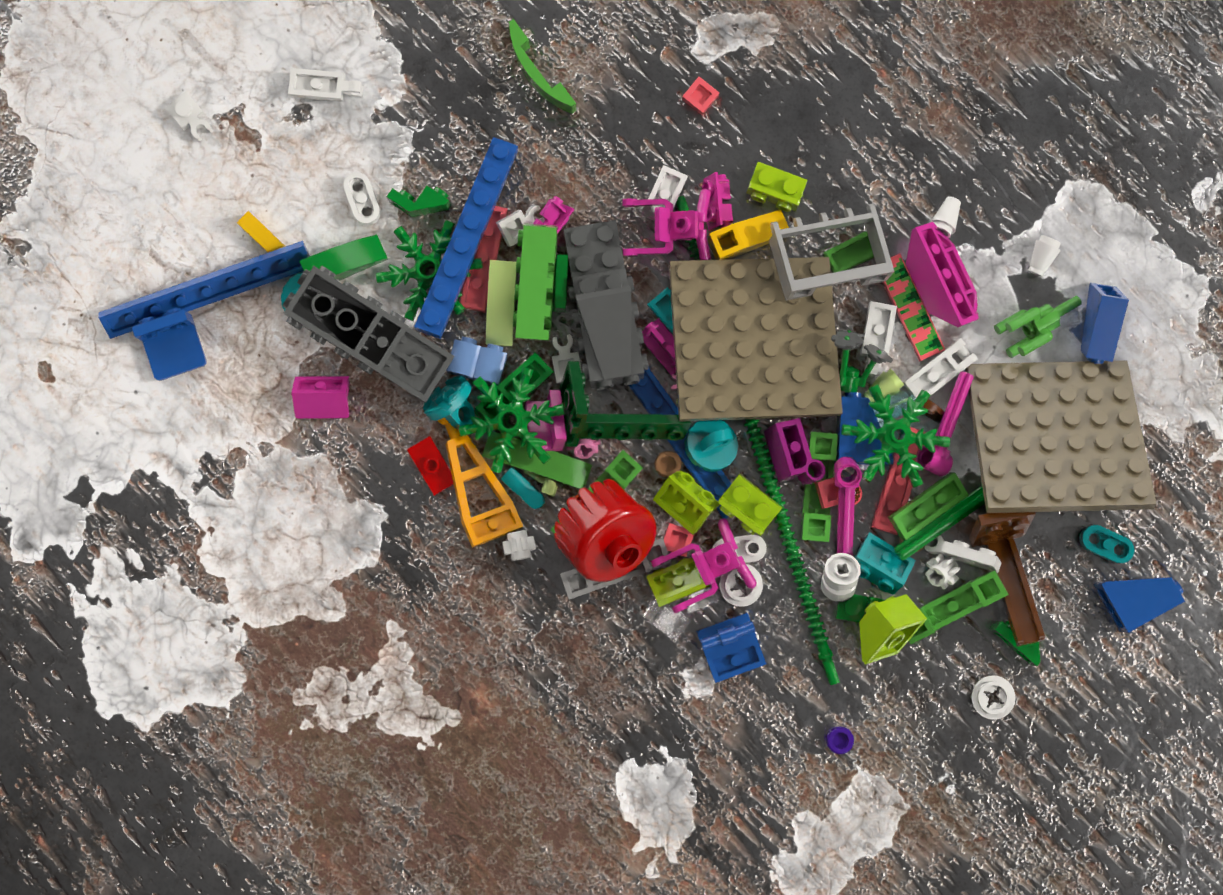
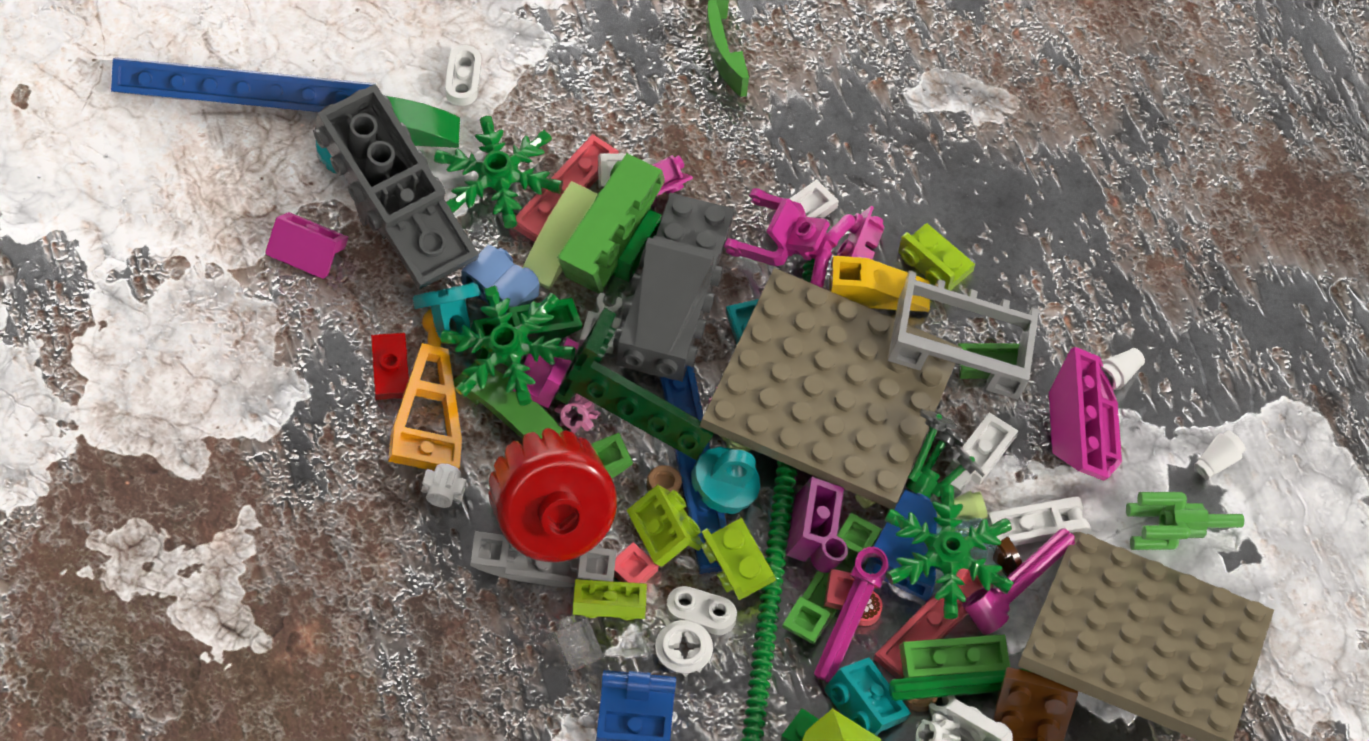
camera: 25 degrees right, 25 degrees down
blue bracket [132,308,207,381] -> none
yellow piece [237,211,286,253] -> none
green slope [386,185,451,217] -> none
blue plate [414,137,518,339] -> none
teal bar [501,467,545,509] -> none
yellowish green hand [524,470,558,497] -> none
dark pink hinge [642,318,676,376] -> none
dark pink piece [650,518,757,614] -> none
coral tile [682,77,719,115] -> none
white wheel [821,553,860,602] -> none
tile [882,253,945,362] -> none
blue slope [1081,282,1129,364] -> none

